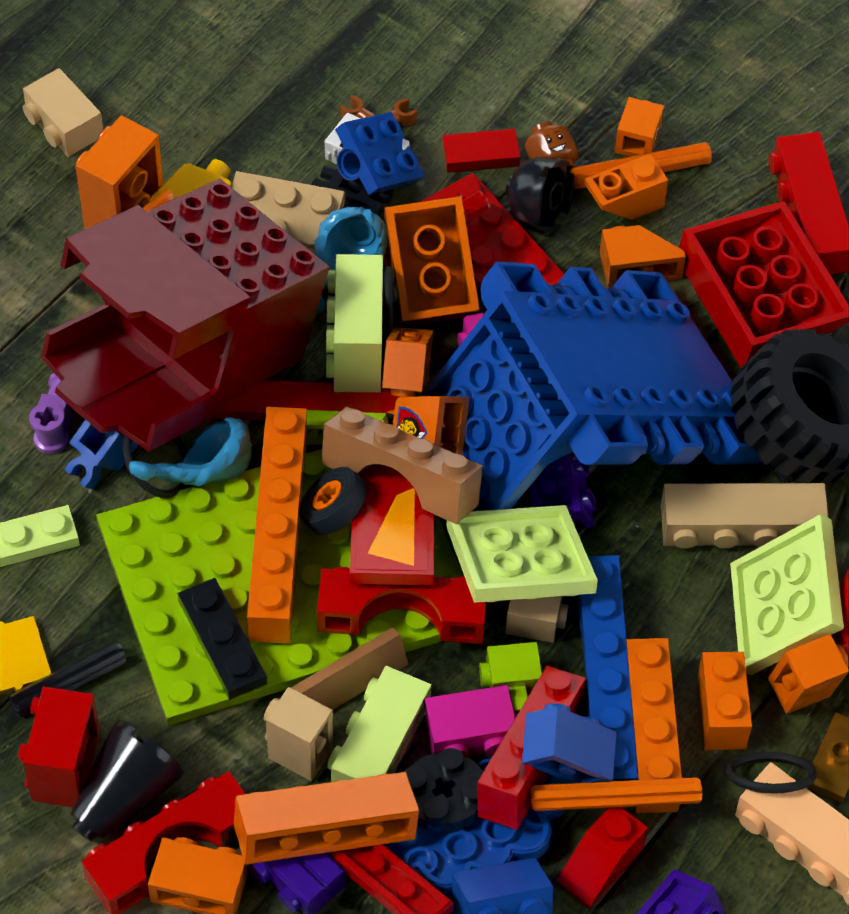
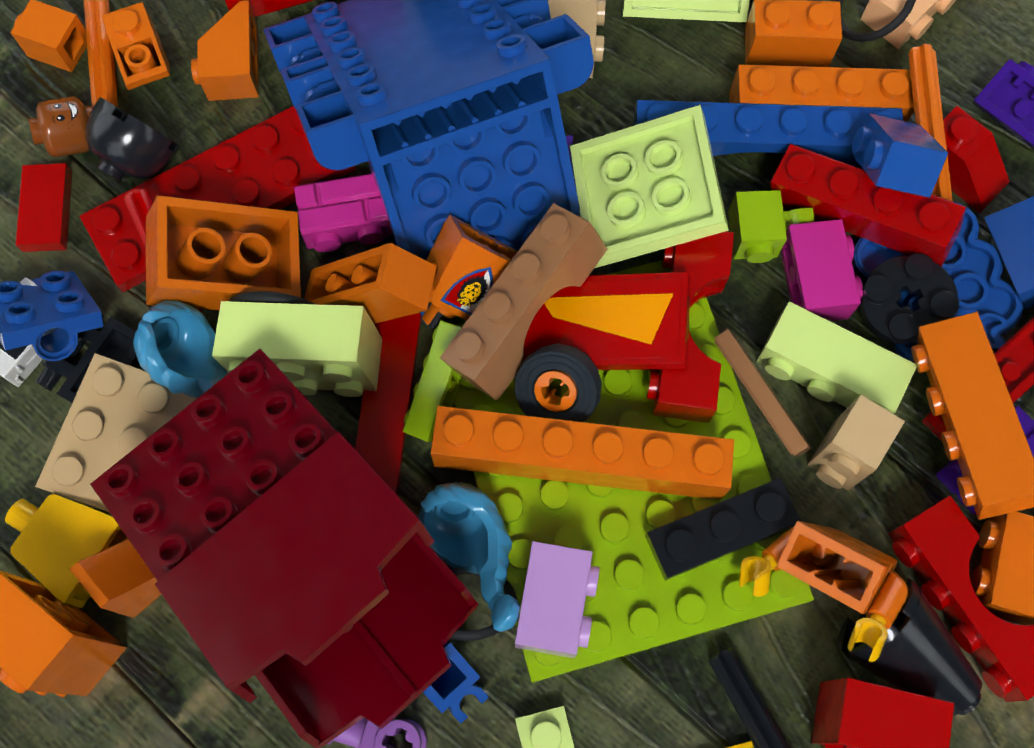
camera: 85 degrees left, 15 degrees up
none -> lavender brick [515,541,600,658]
none -> orange torso [739,521,908,662]

